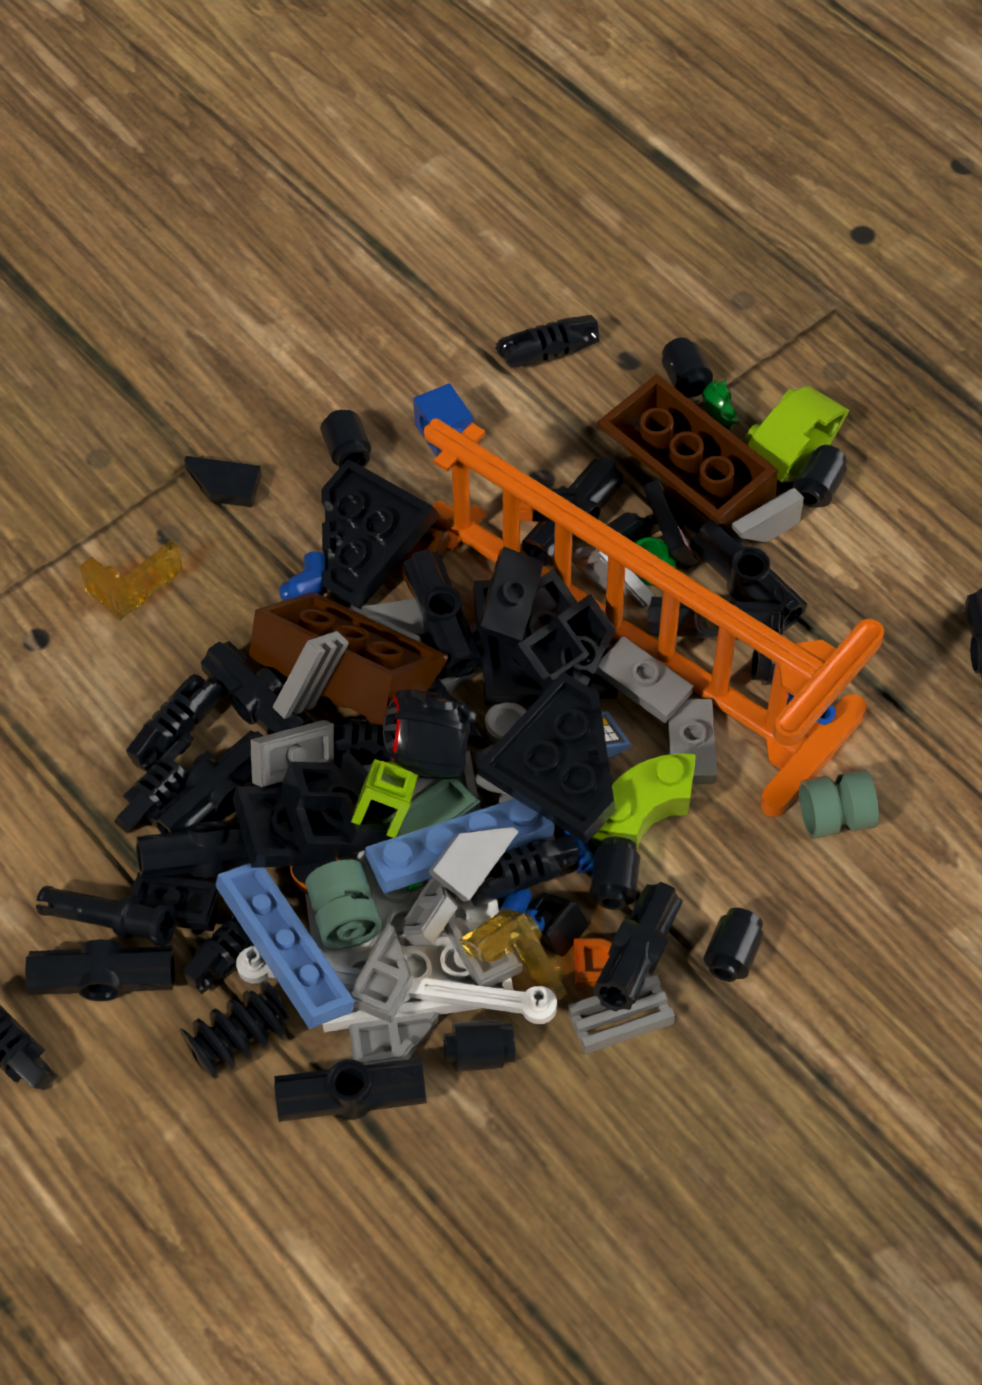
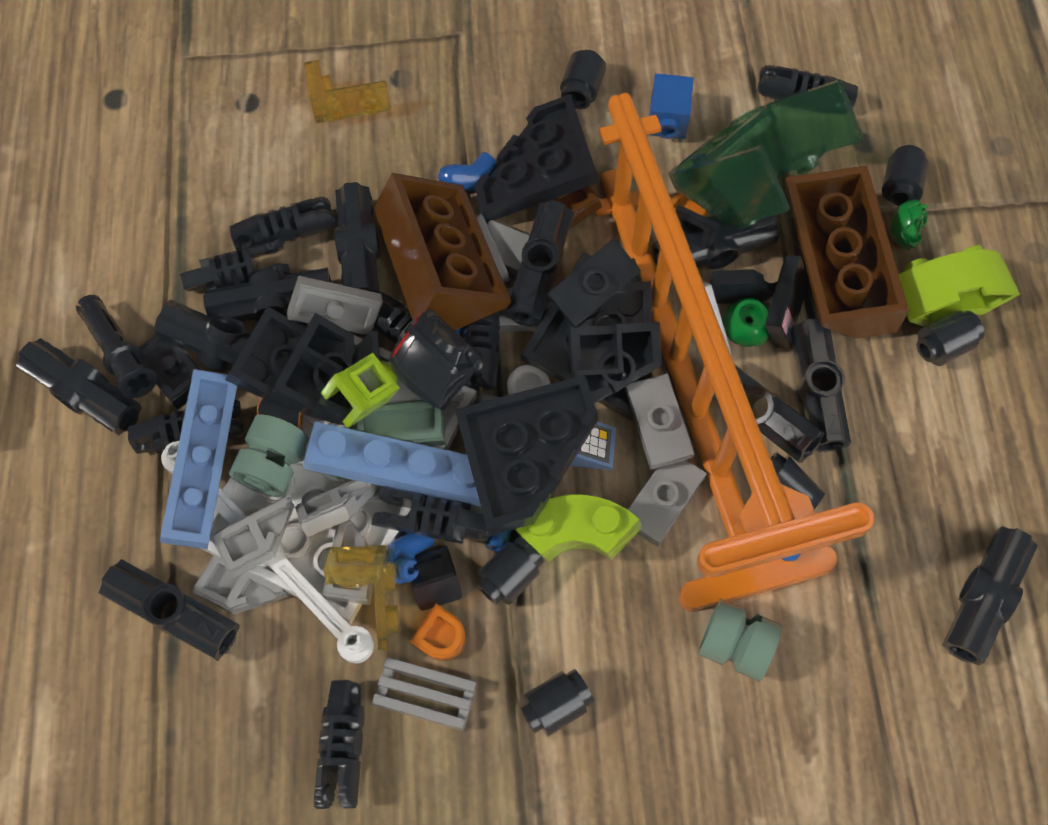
camera: 35 degrees right, 10 degrees up
black piece [179,980,289,1080] -> none
black tile [184,456,262,507] -> none
light grey tile [273,631,349,719] -> none
light grey tile [428,827,519,902] -> none
black brick [443,1019,515,1072] -> none
black piece [592,882,683,1012] -> none
light grey tile [732,488,804,543] -> none
none -> black hinge [313,680,365,809]
none -> clear green windscreen [668,79,865,229]

